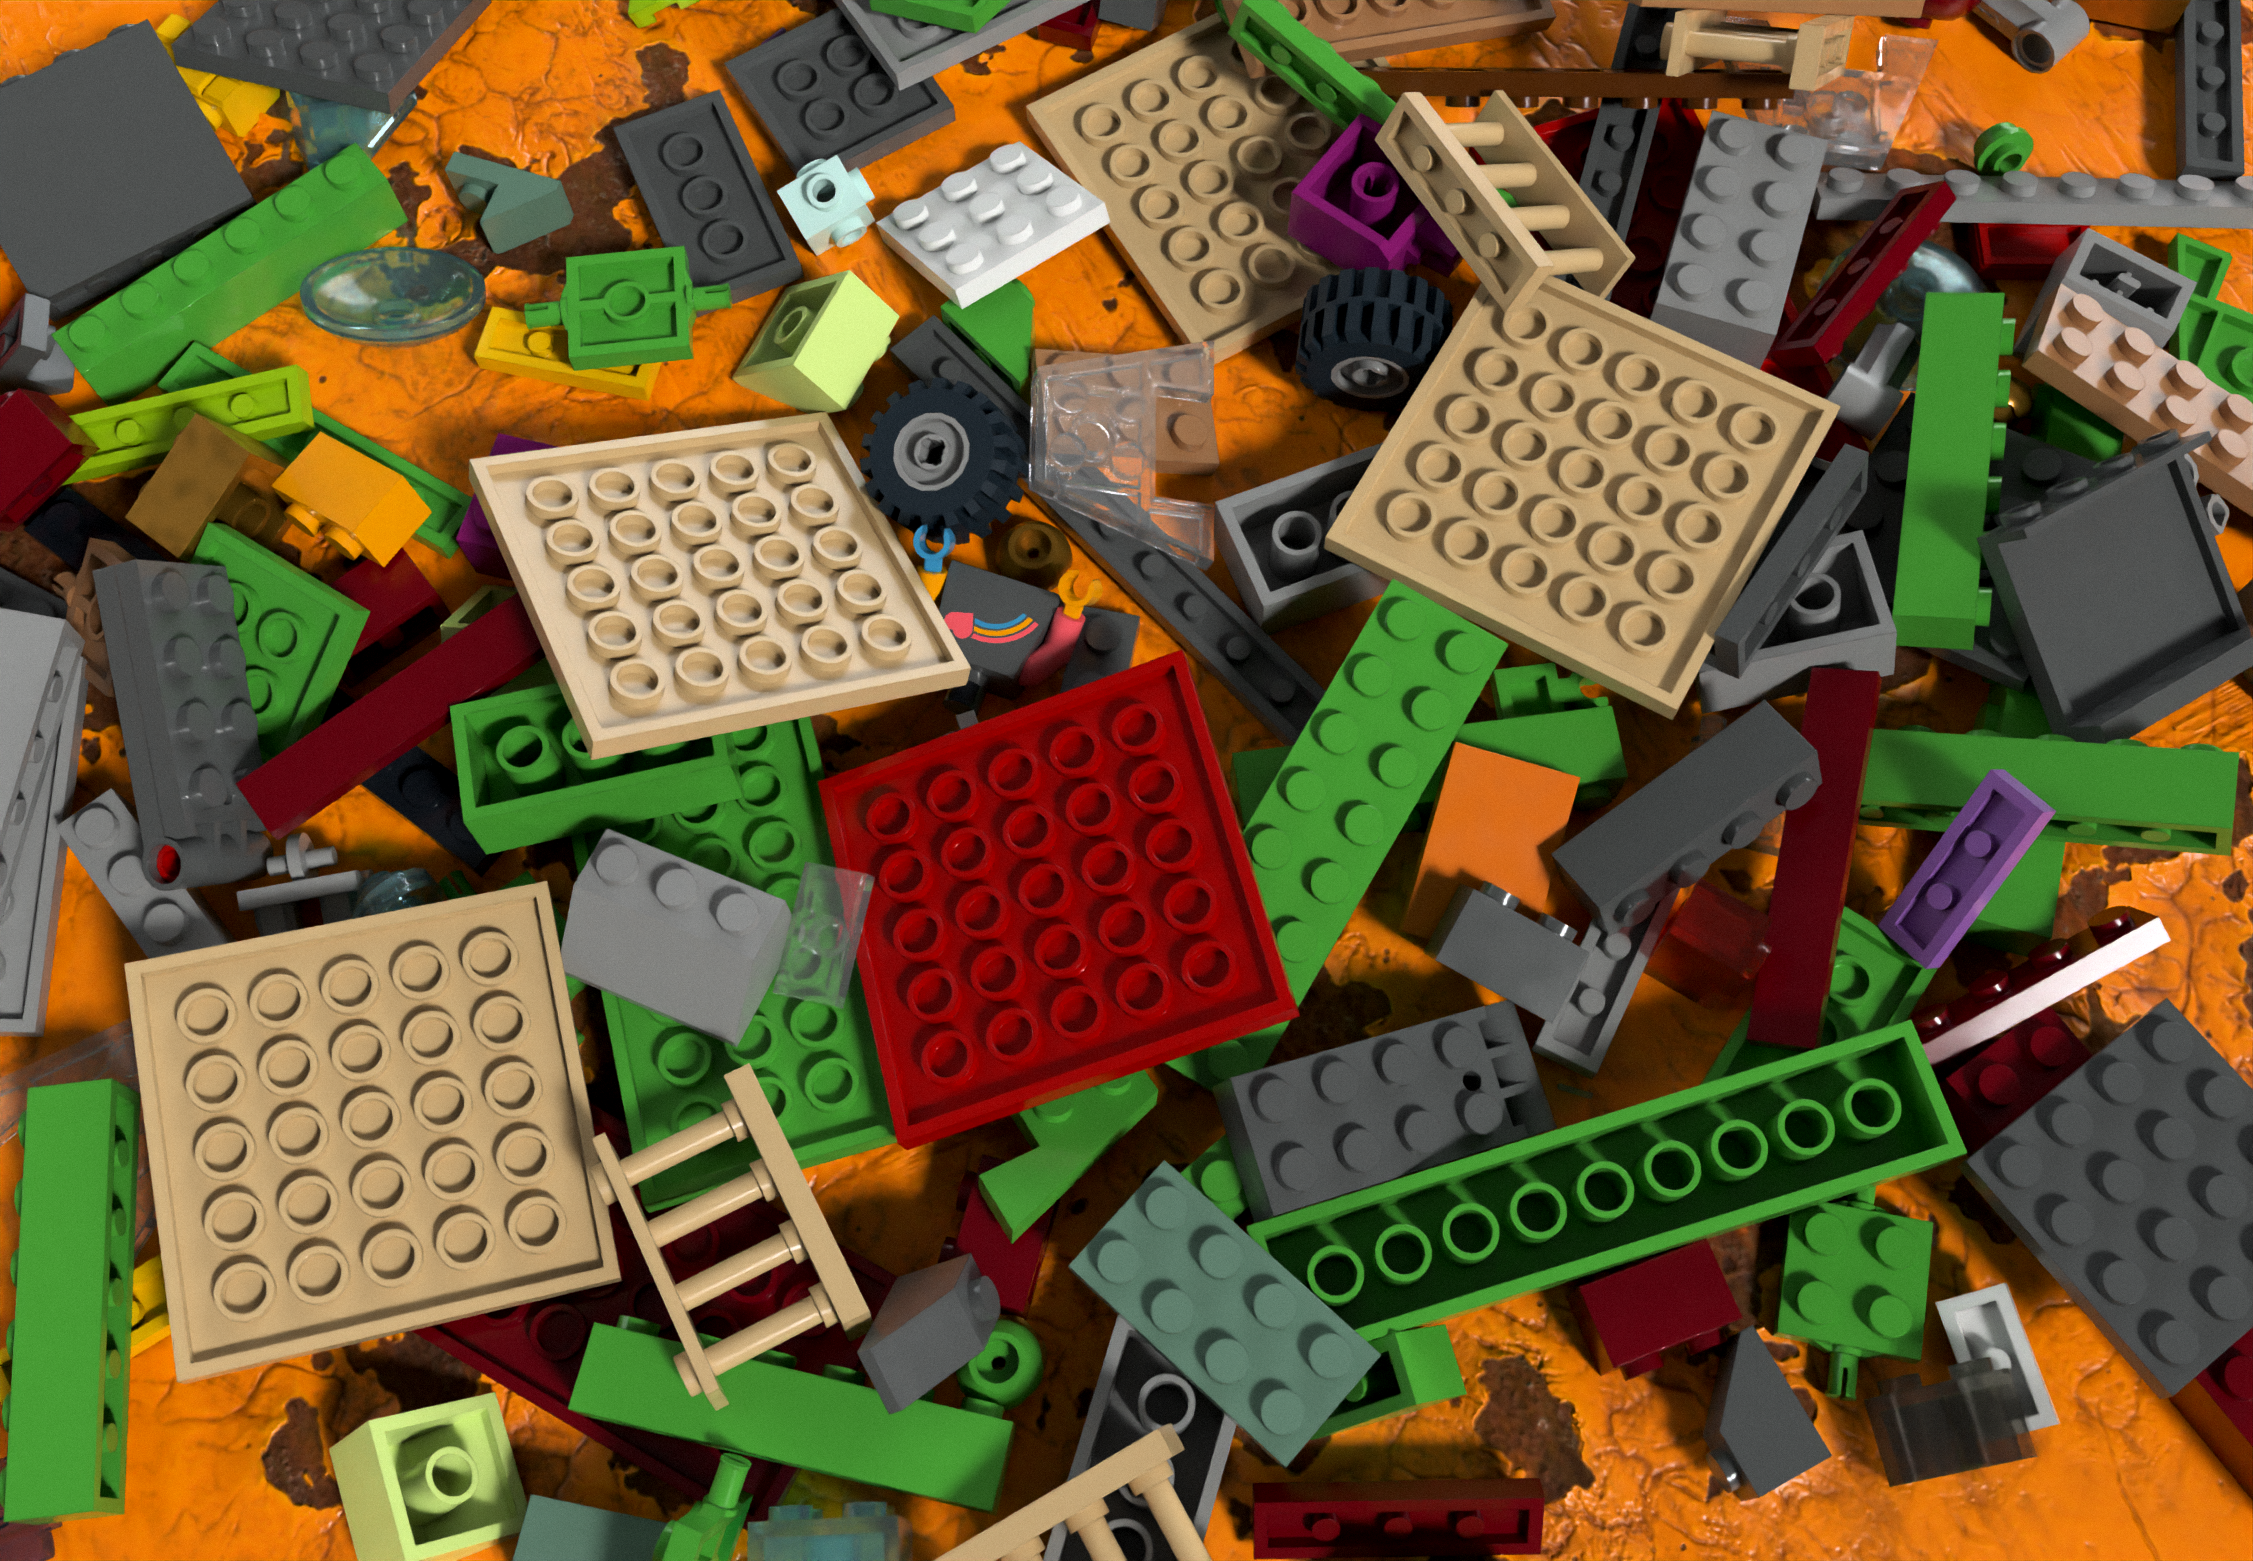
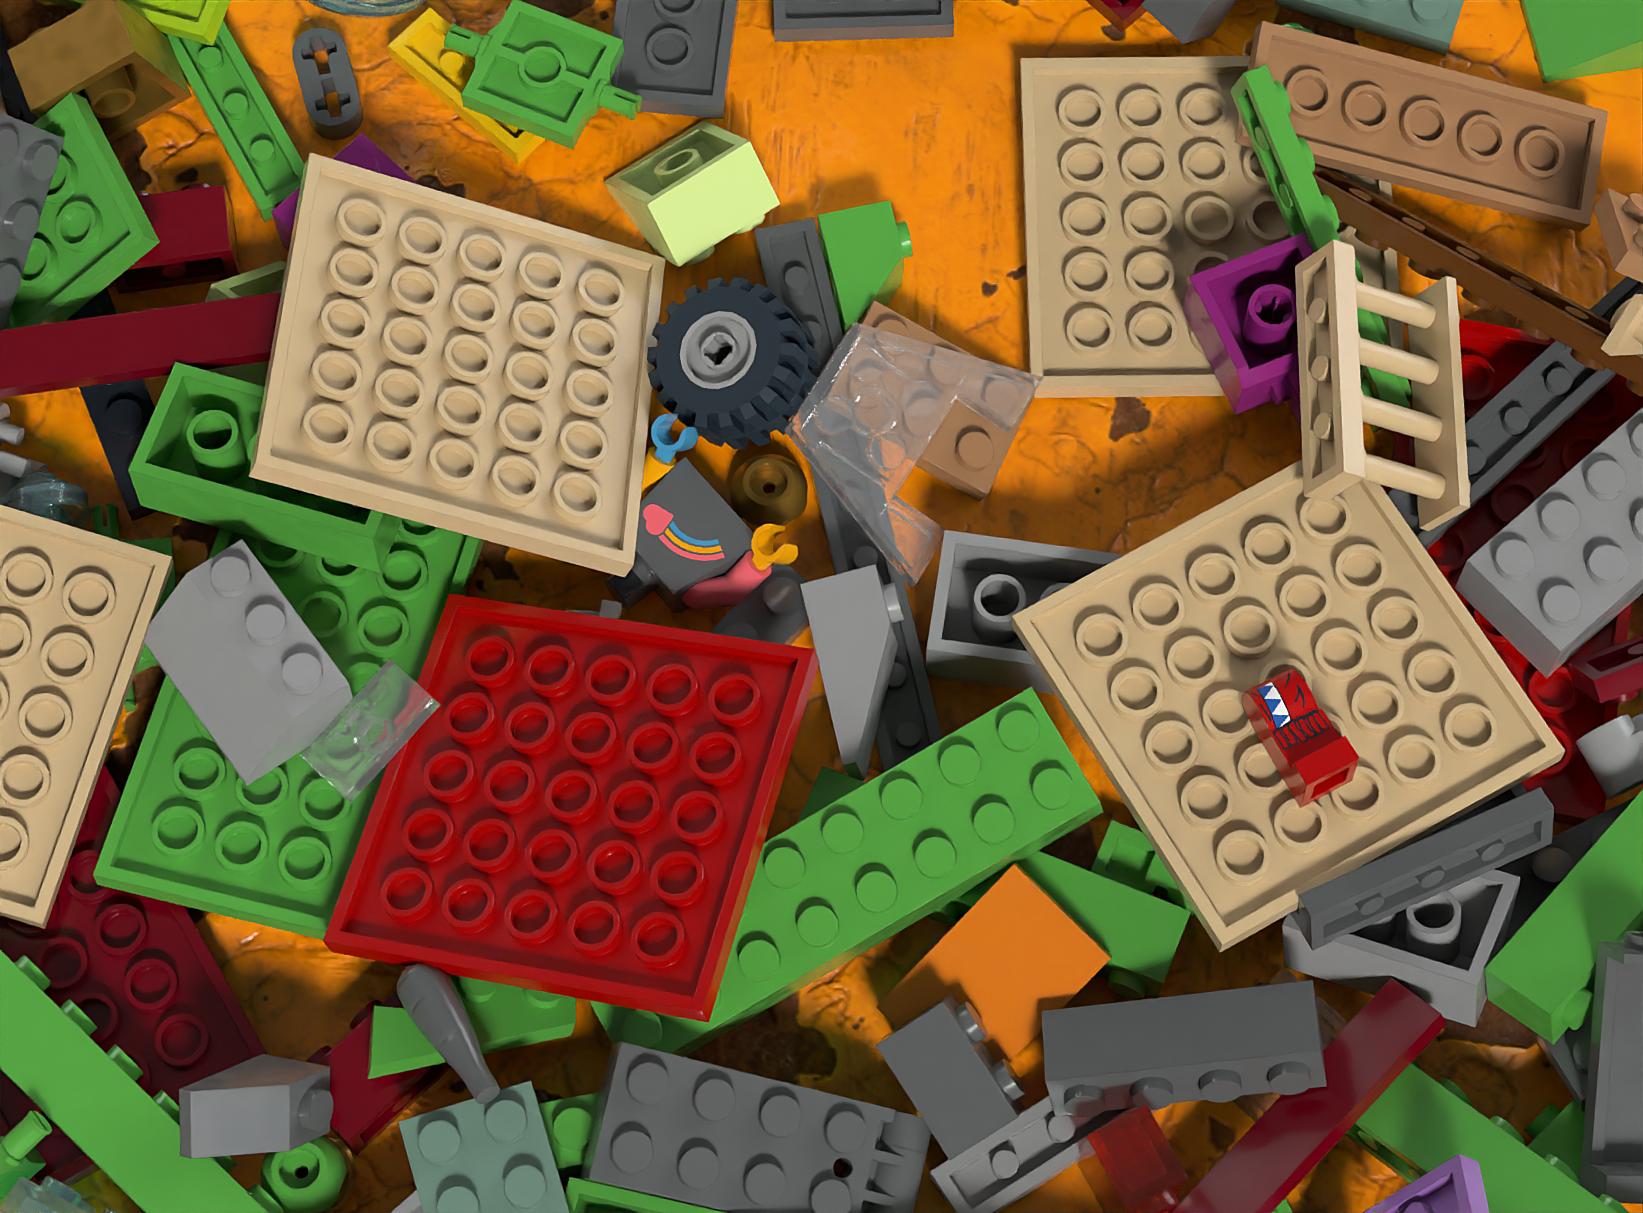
camera: 30 degrees right, 0 degrees up
light orange brick [271,431,432,567] -> none
tan fence [589,1063,873,1411] -> none
light aqua brick [777,155,875,256] -> none
white plate [876,141,1110,309] -> none
black wheel [1295,267,1453,412] -> none
none -> dark grey beam [292,28,363,140]
none -> dark grey piece [397,962,500,1104]
none -> light grey slope [800,565,904,781]
none -> red leg [1242,668,1360,808]

